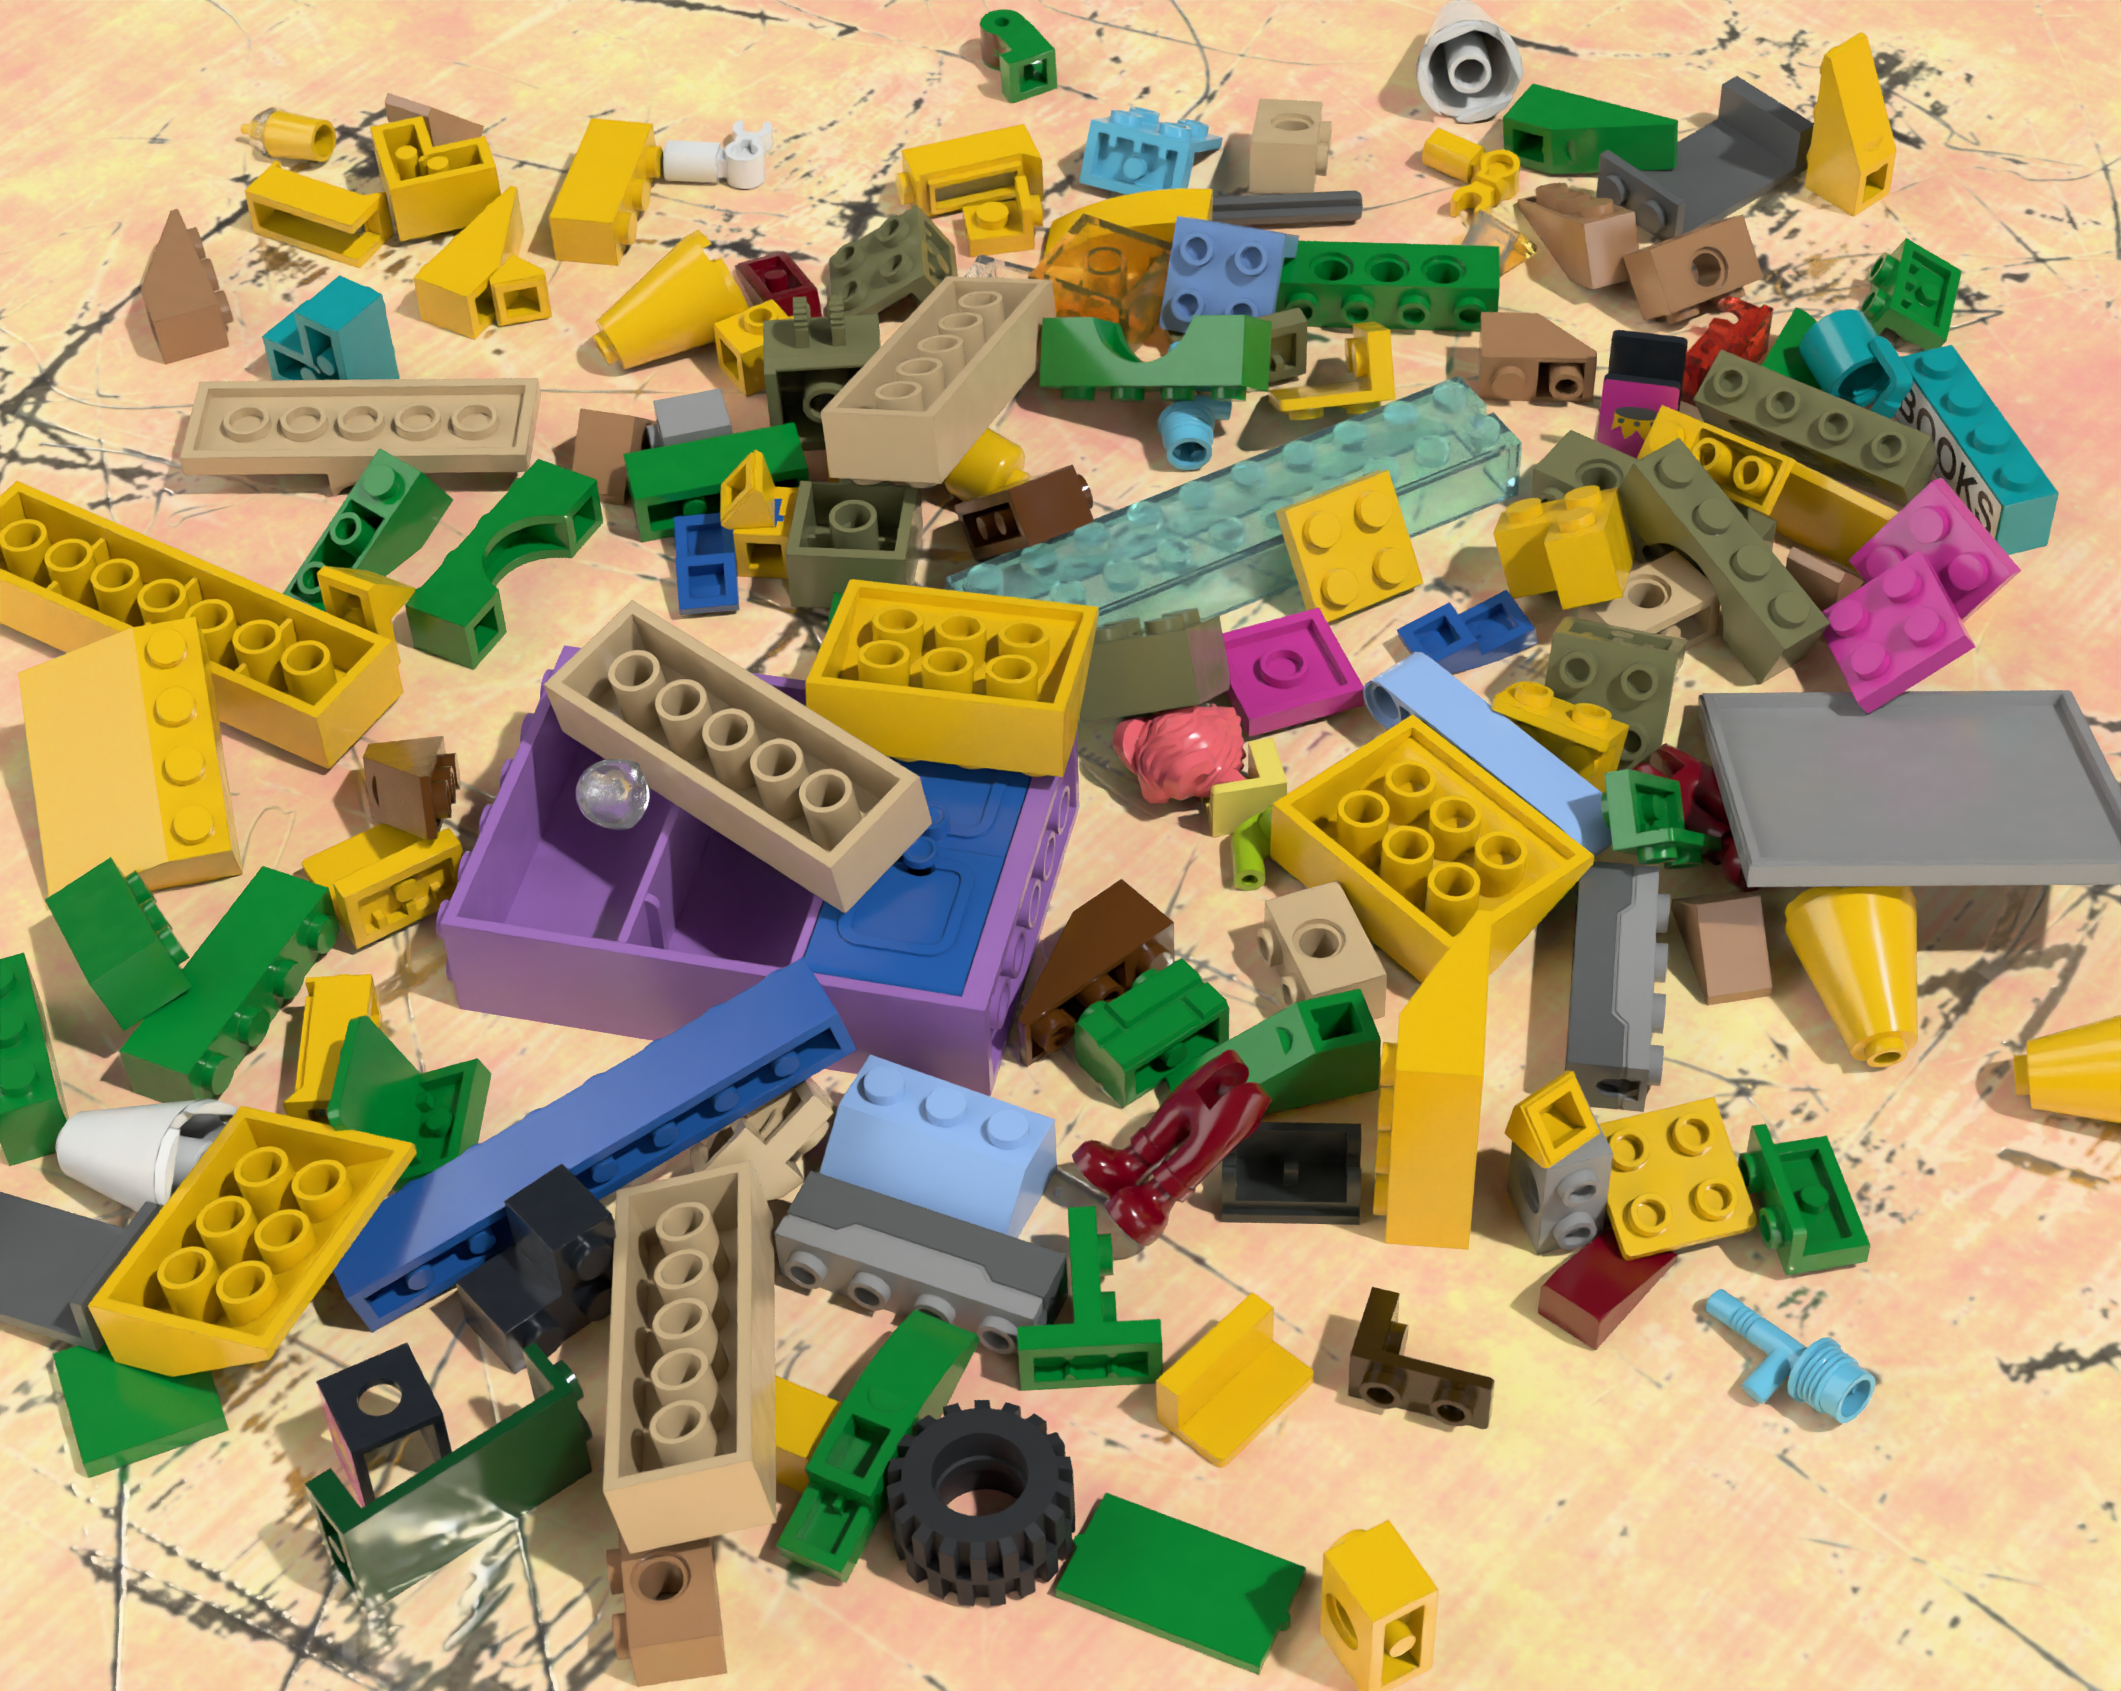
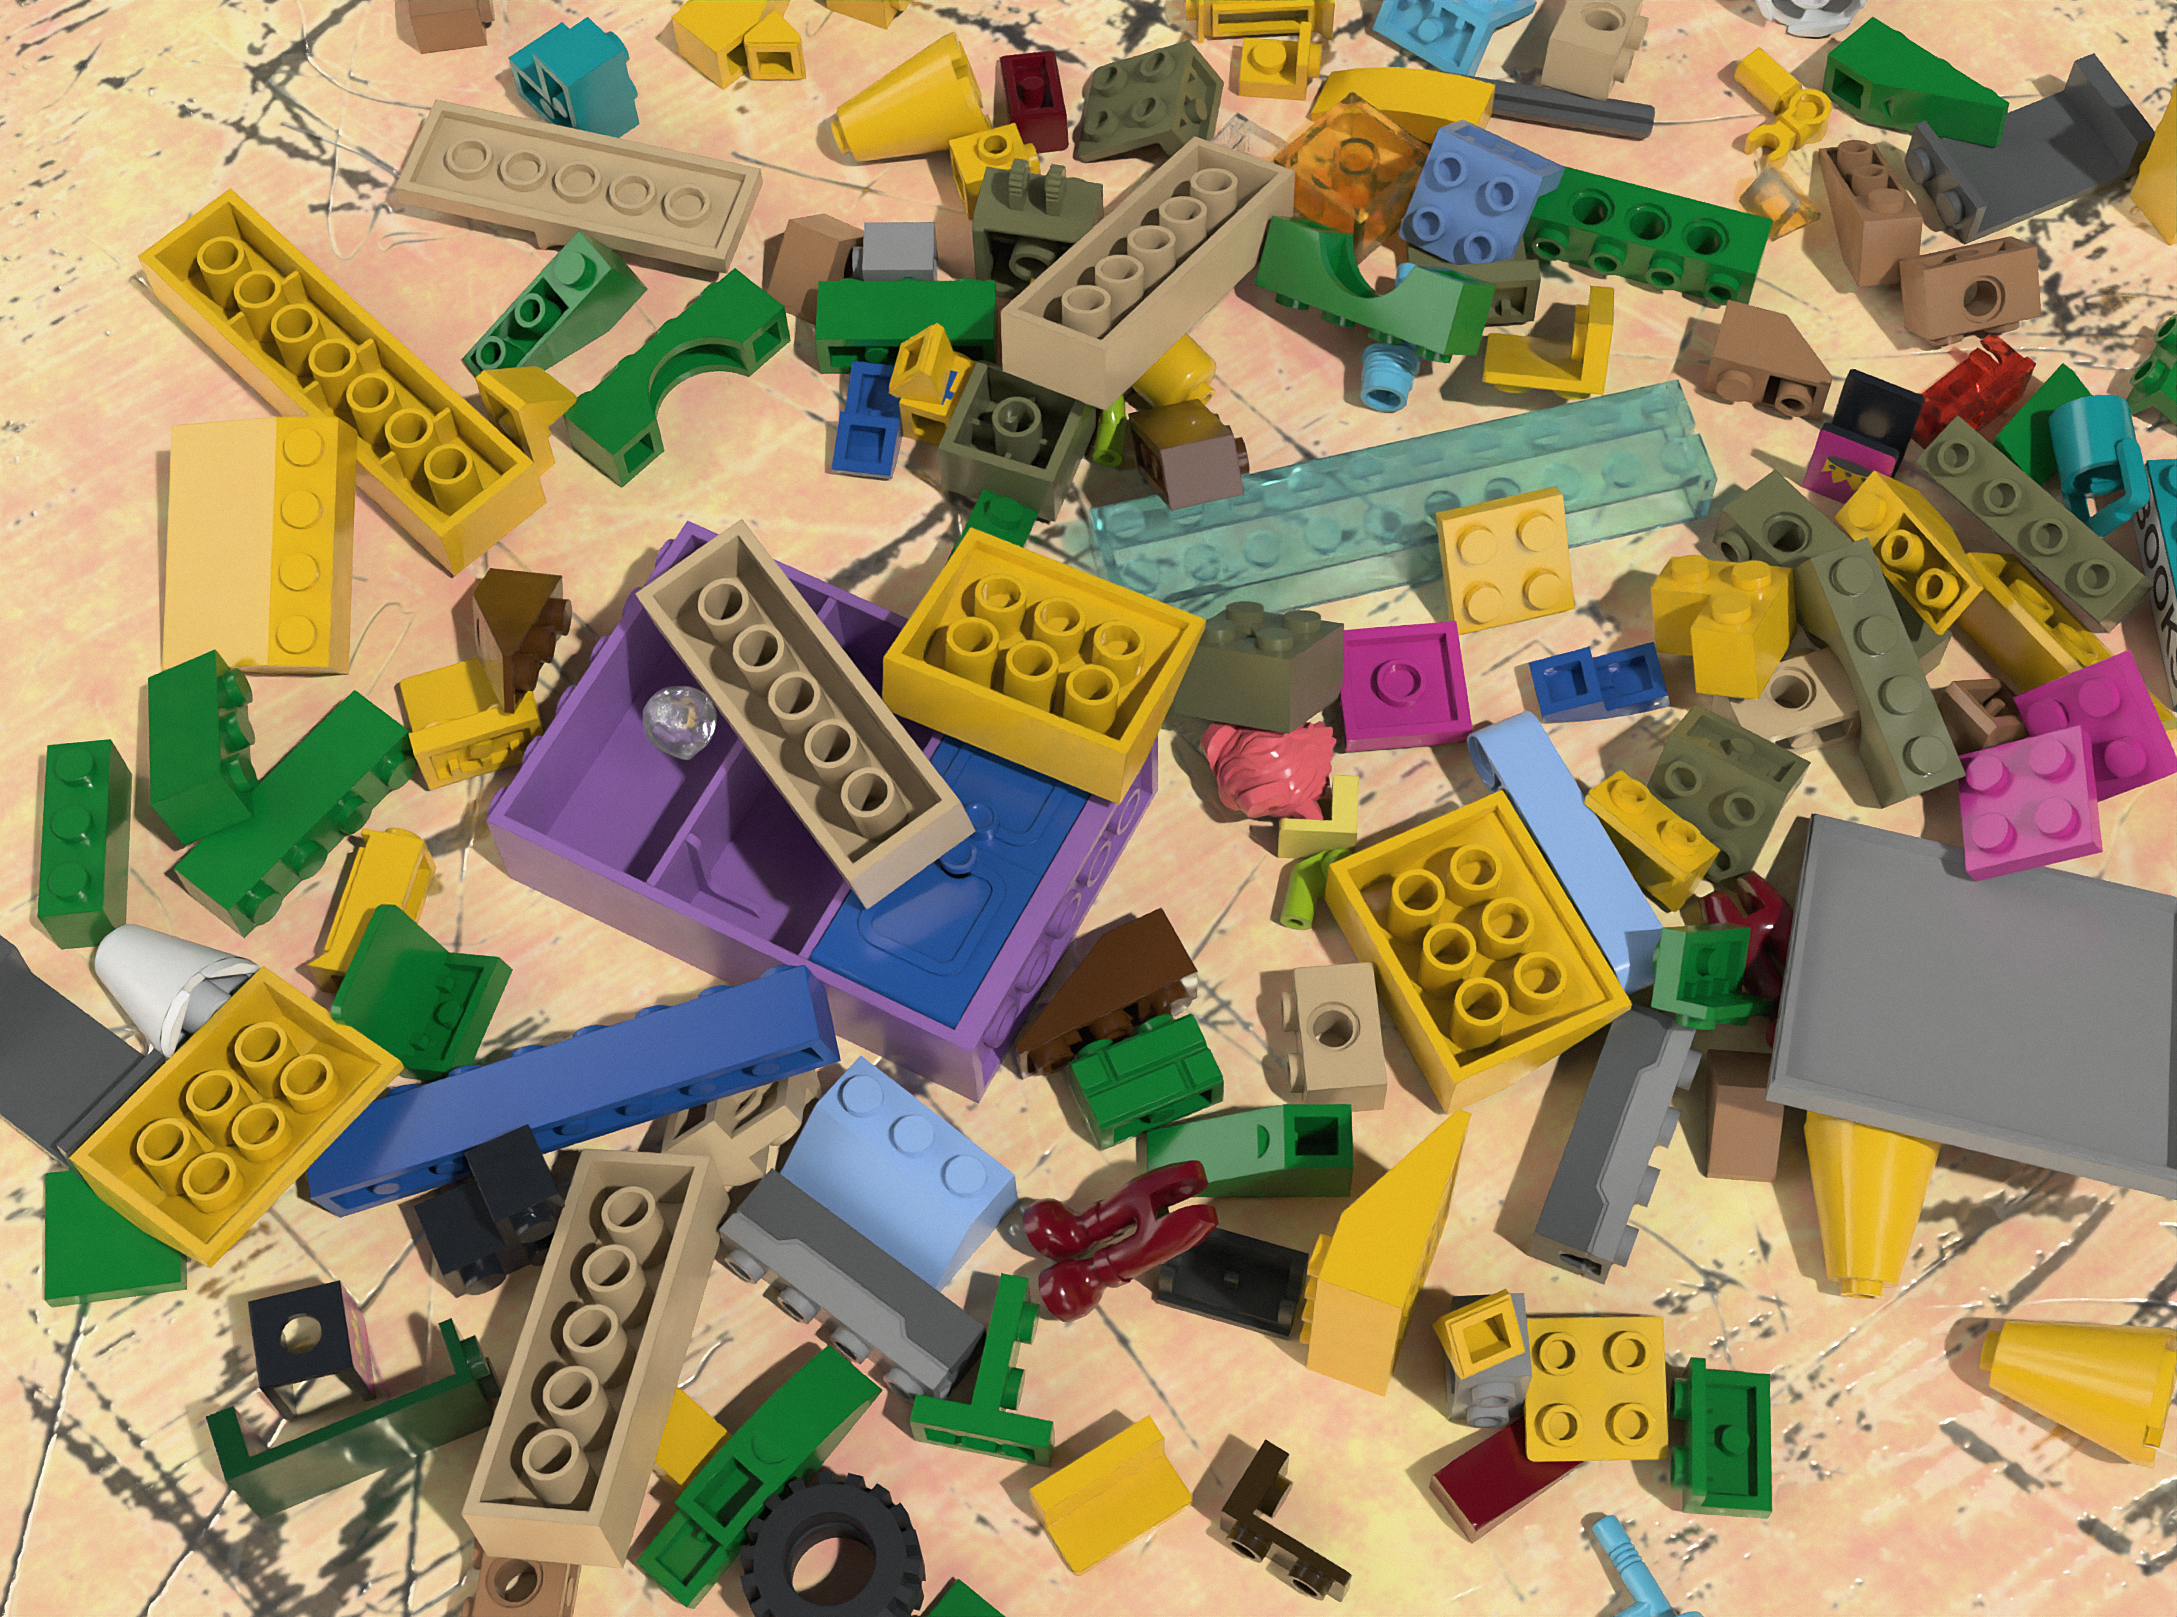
camera: 15 degrees right, 15 degrees up
none -> lime arm [1093,395,1128,467]

